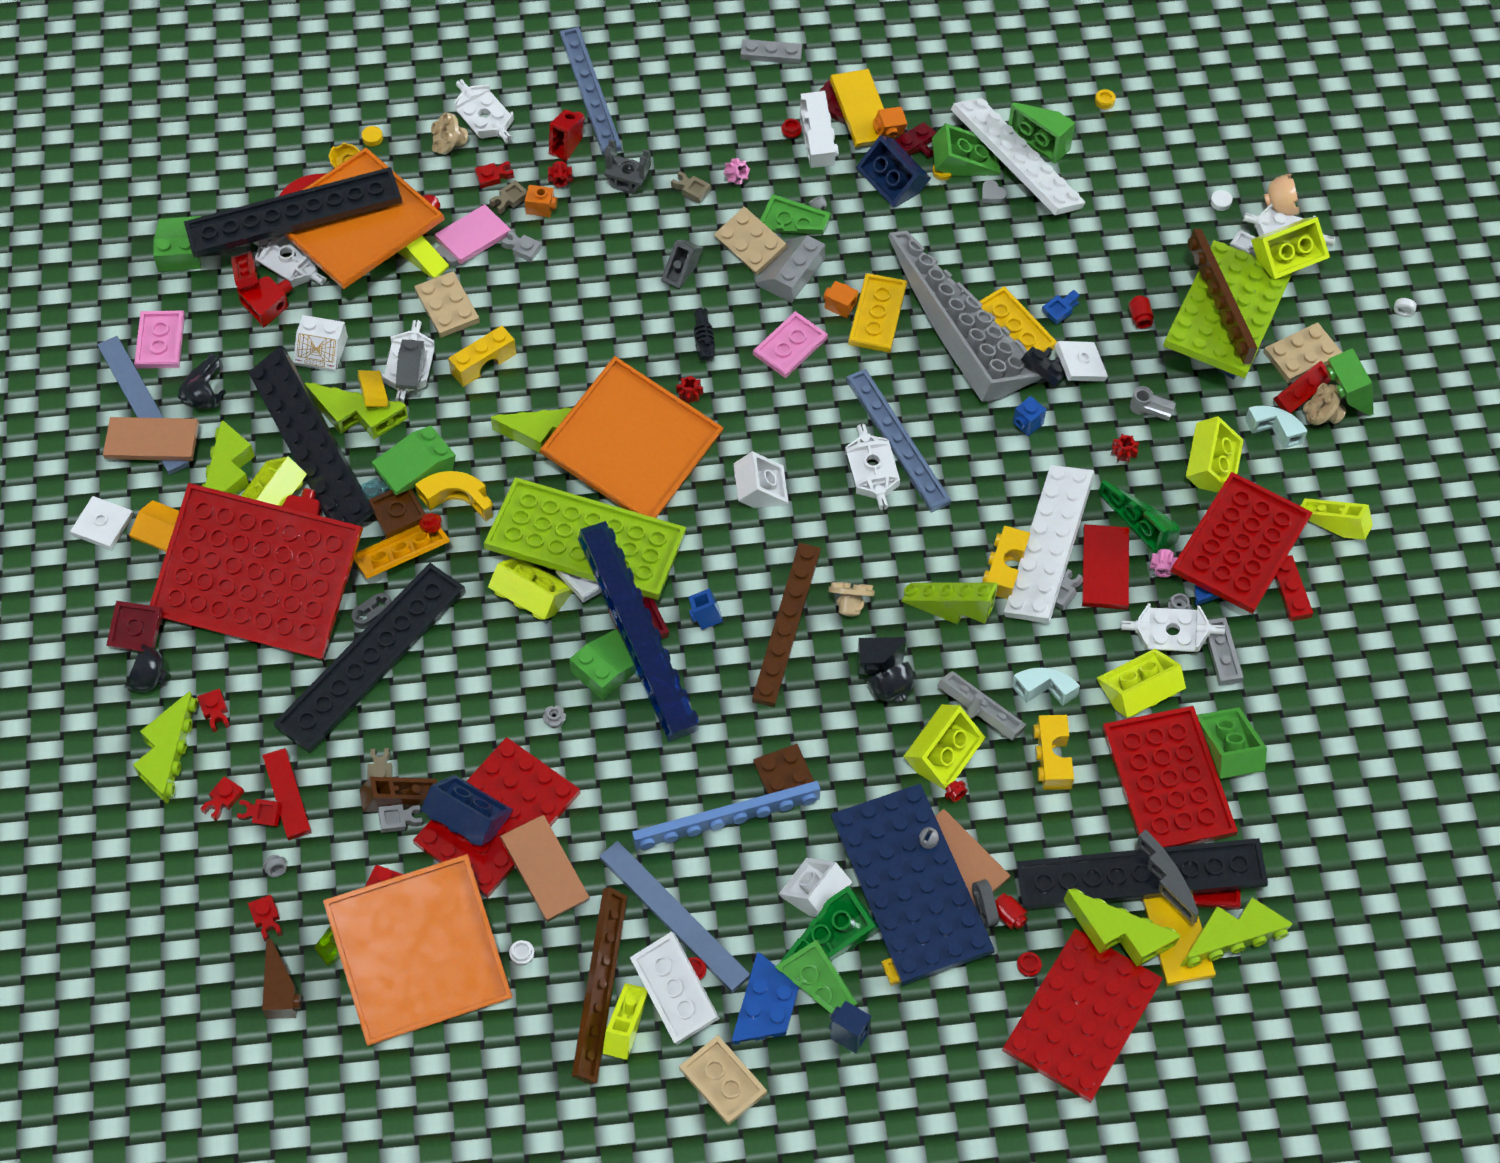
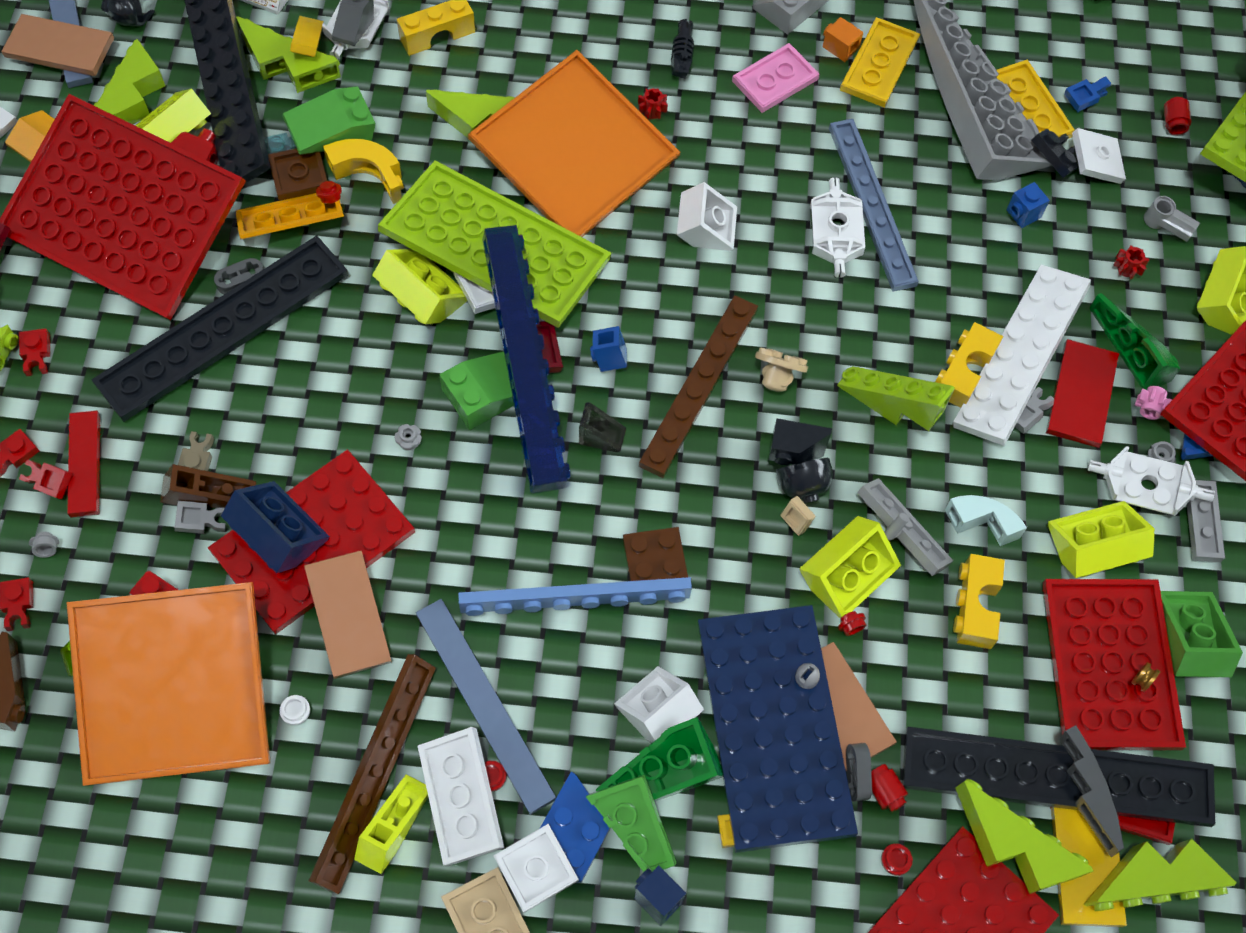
camera: 10 degrees right, 5 degrees up
none -> white plate [493,824,579,913]
none -> clear smoke slope [579,402,626,453]
none -> tan tile [780,496,816,536]
none -> pearl gold bush [1131,662,1160,692]

